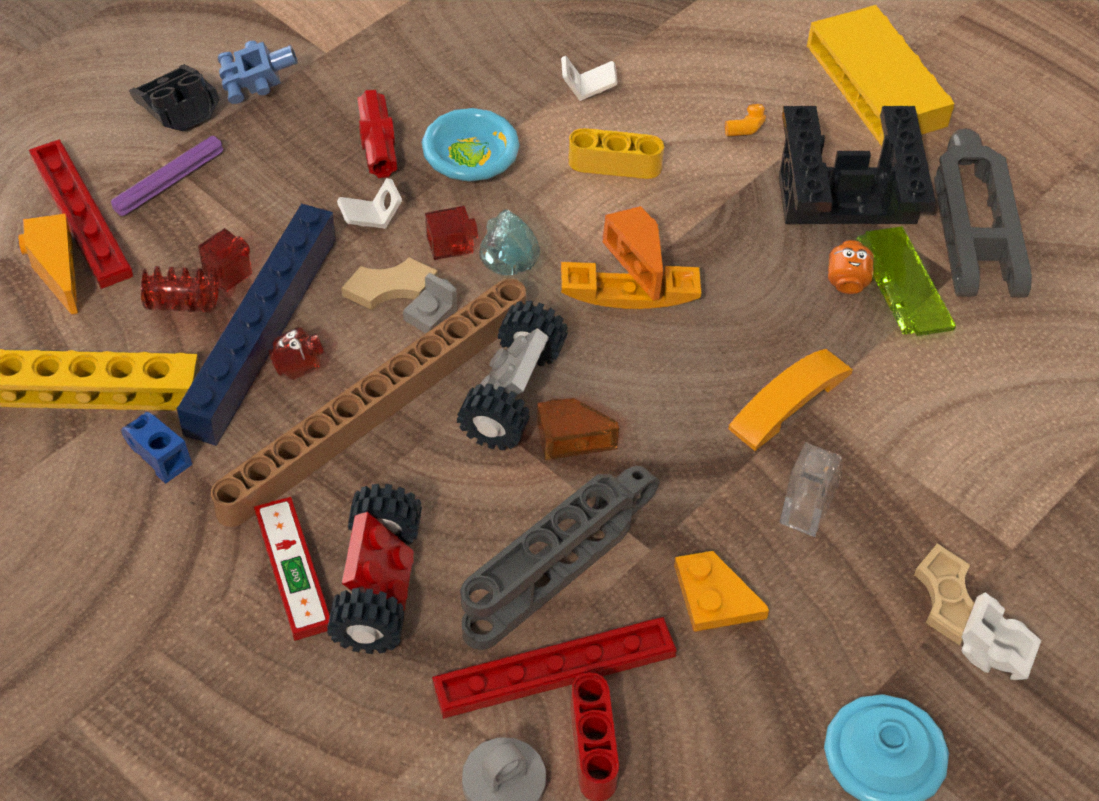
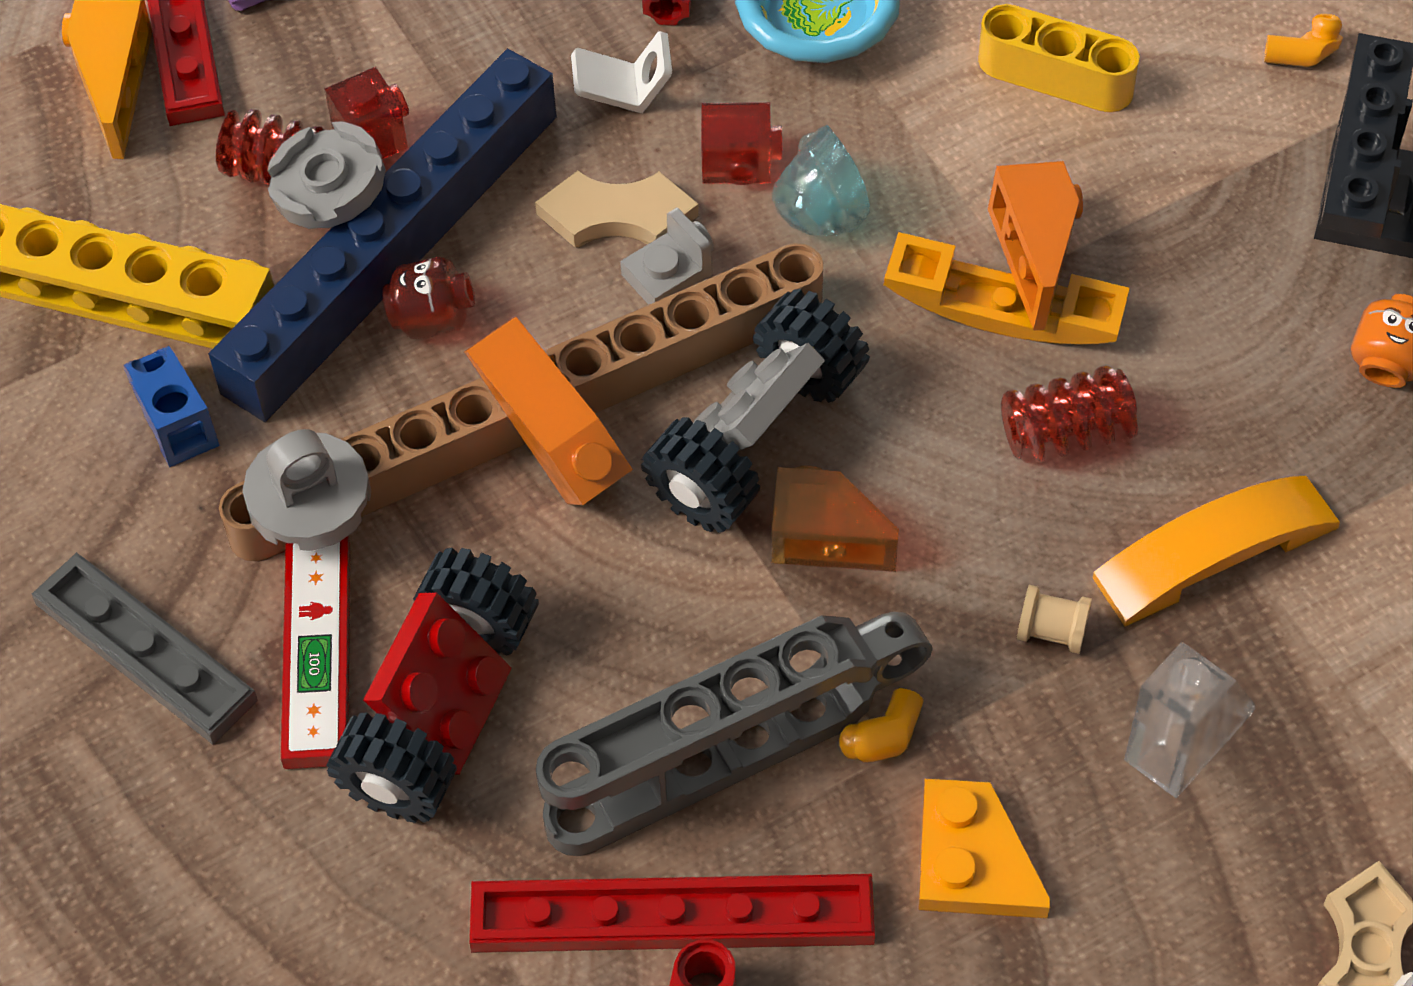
camera: 20 degrees right, 5 degrees up
none -> dark grey tile [31,552,258,745]
none -> light grey tile [243,429,371,551]
none -> light grey tile [268,121,386,229]
none -> orange slope [464,317,633,505]
none -> light orange arm [839,688,924,762]
none -> clear red piece [1001,365,1138,463]
none -> tan bush [1017,584,1092,654]

